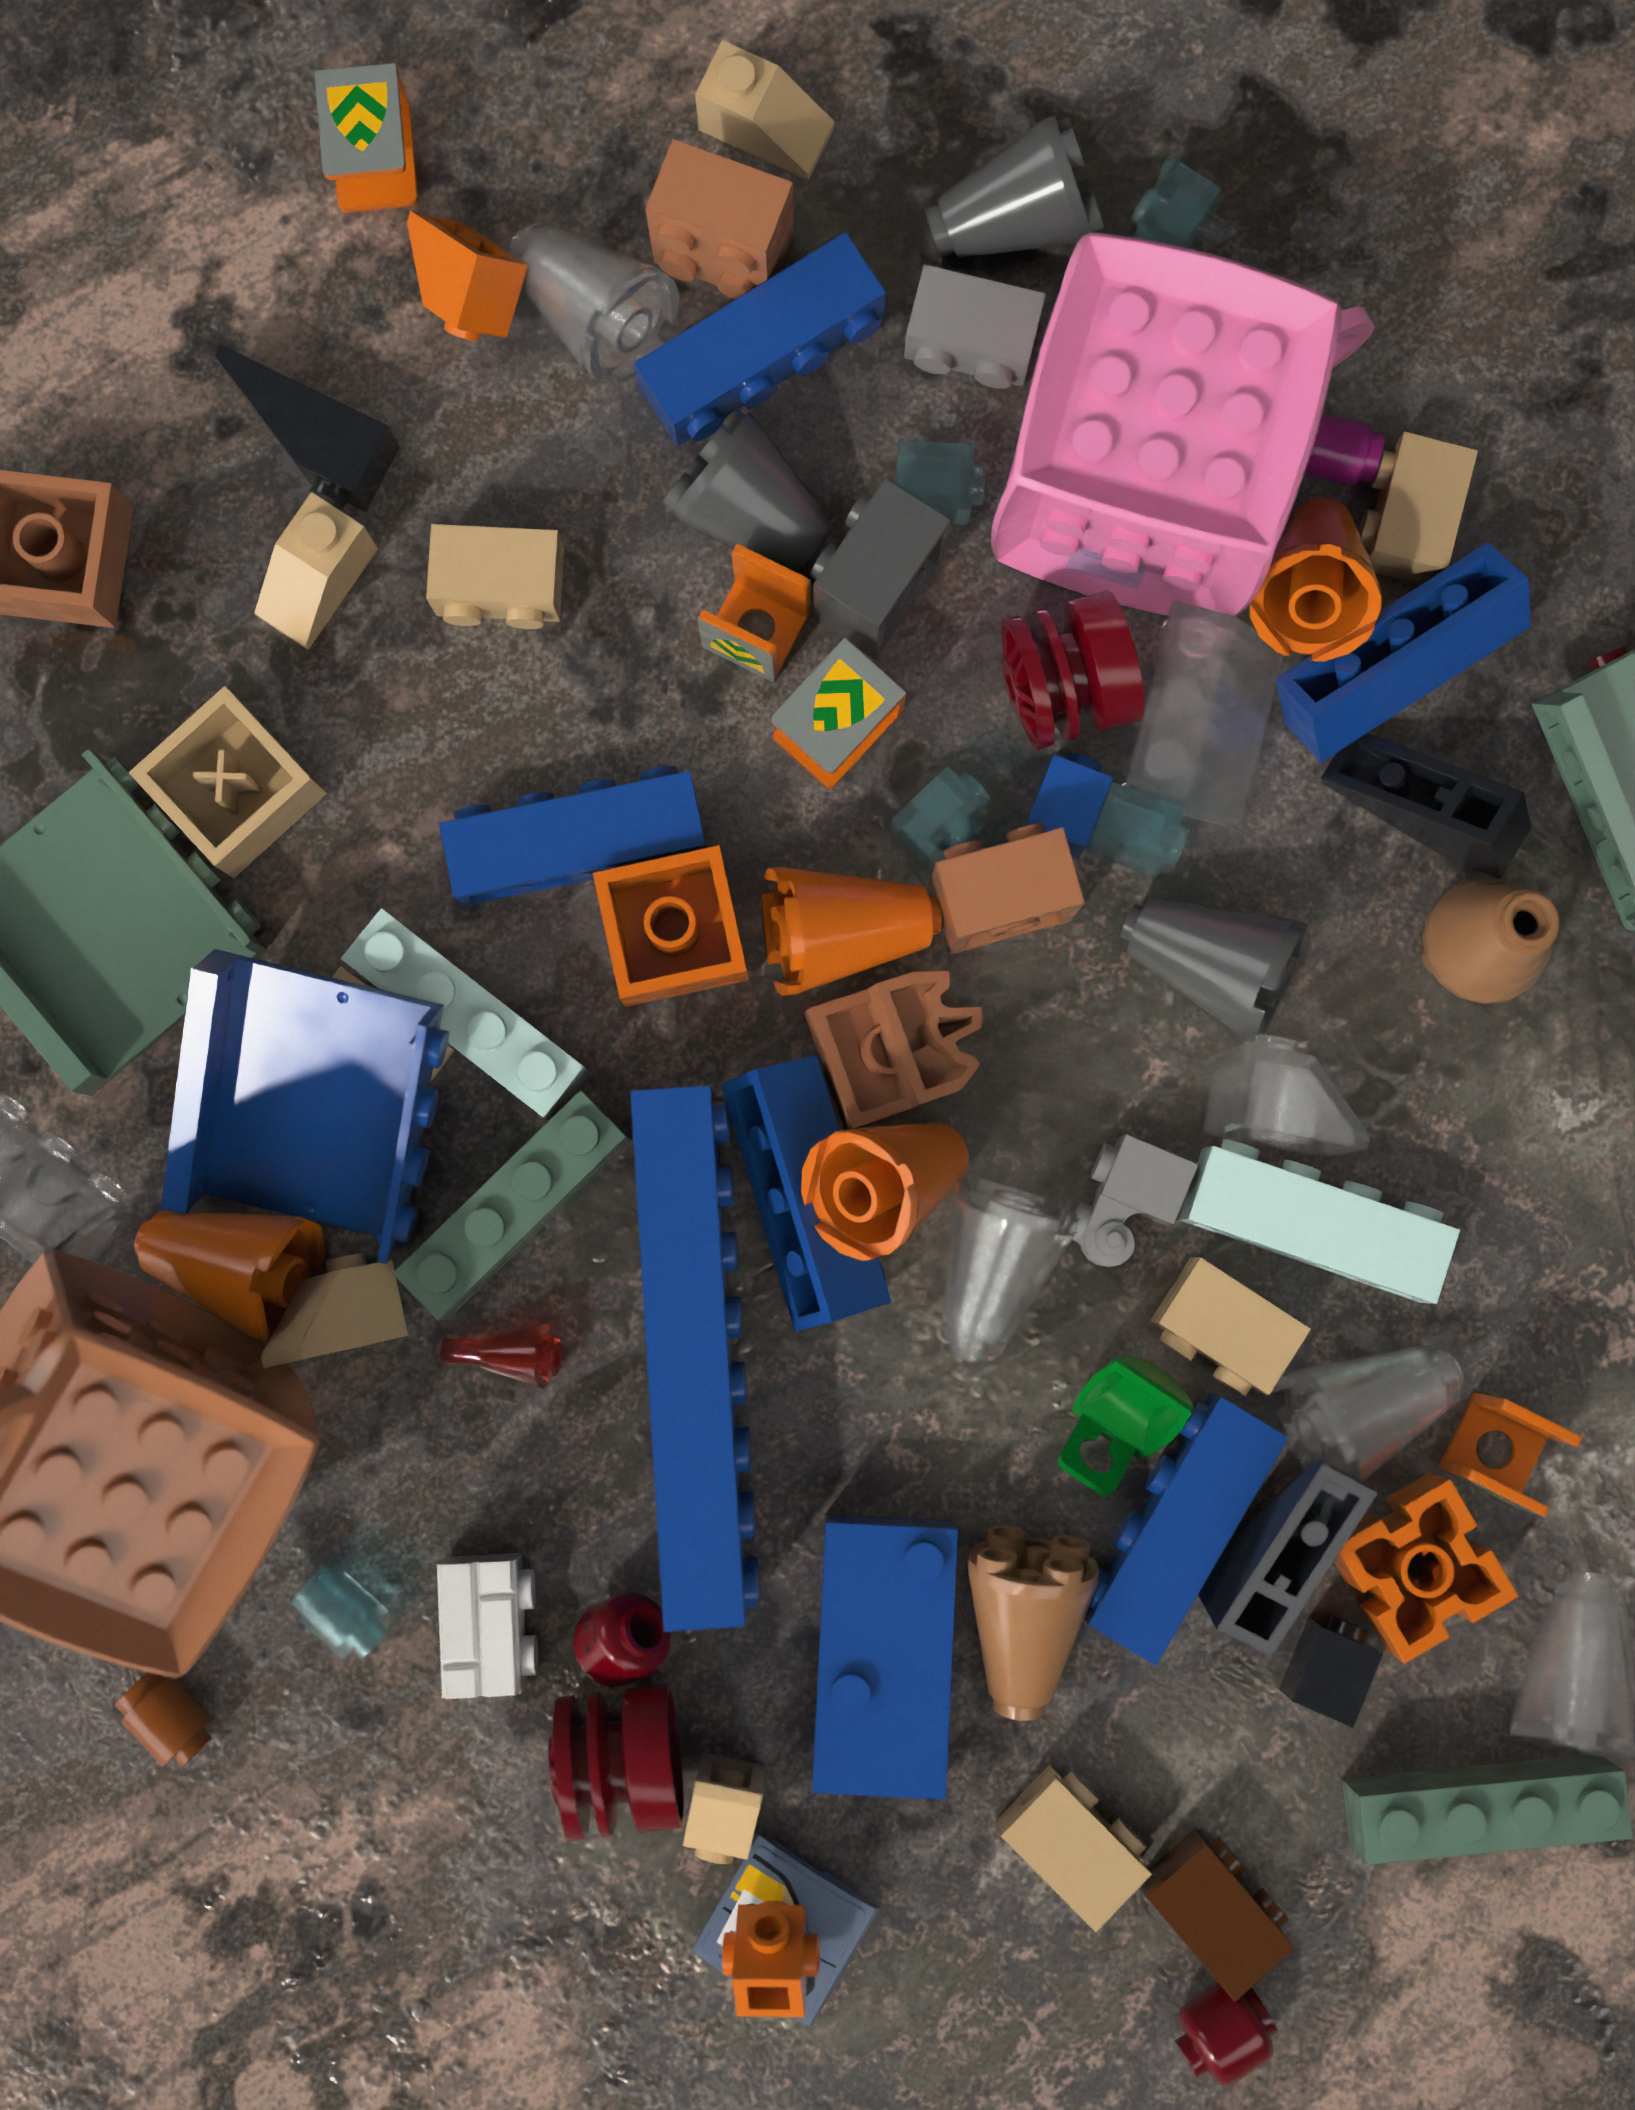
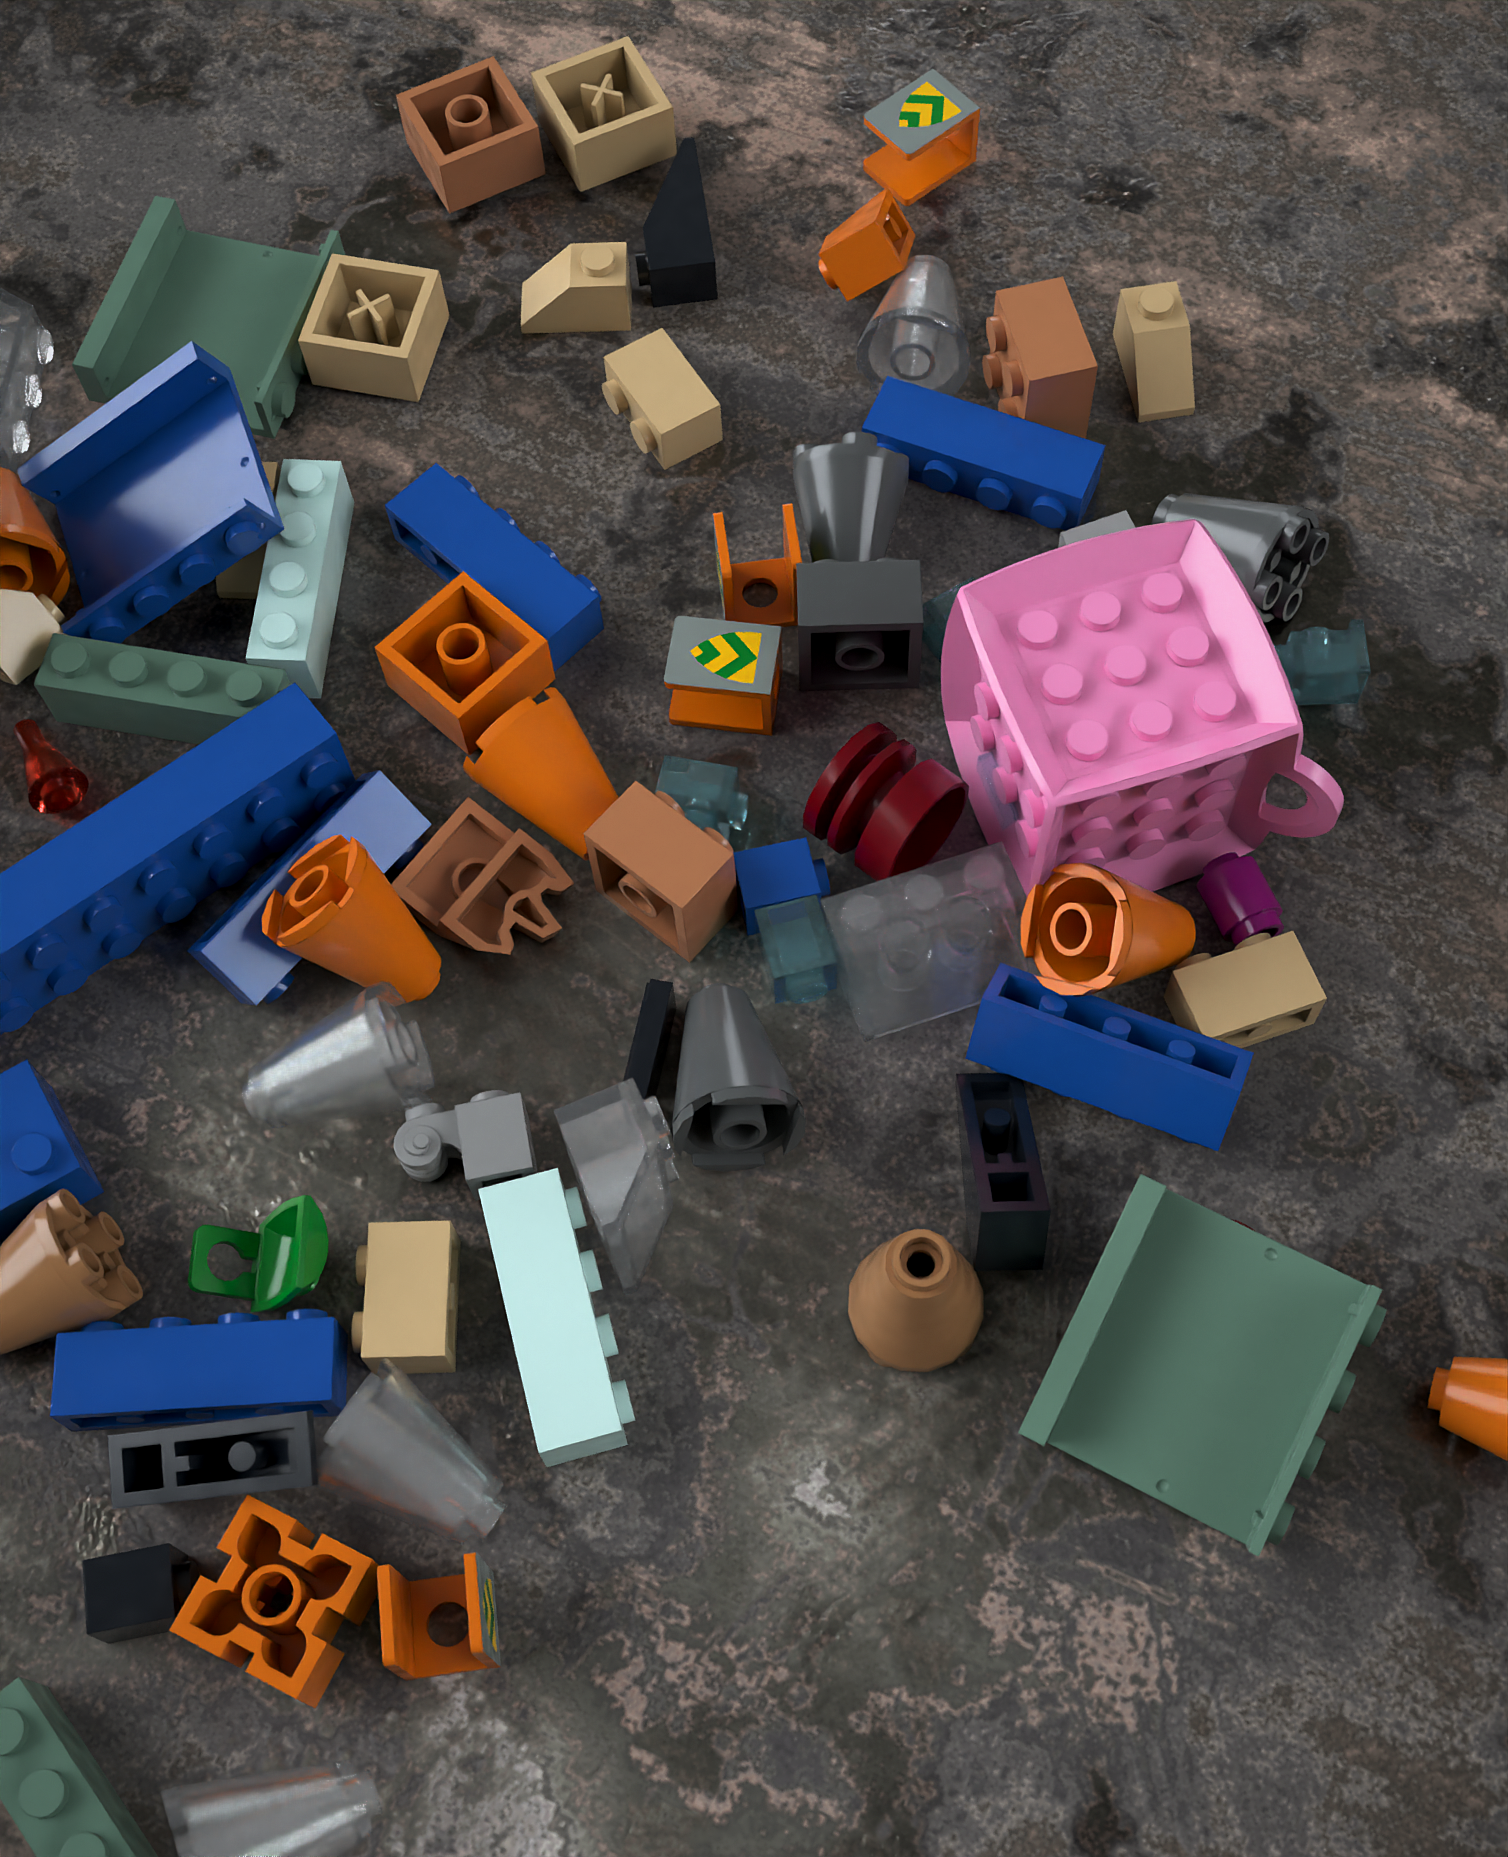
camera: 60 degrees right, 20 degrees down
none -> tan brick [531,36,677,192]
none -> black tile [619,979,677,1126]

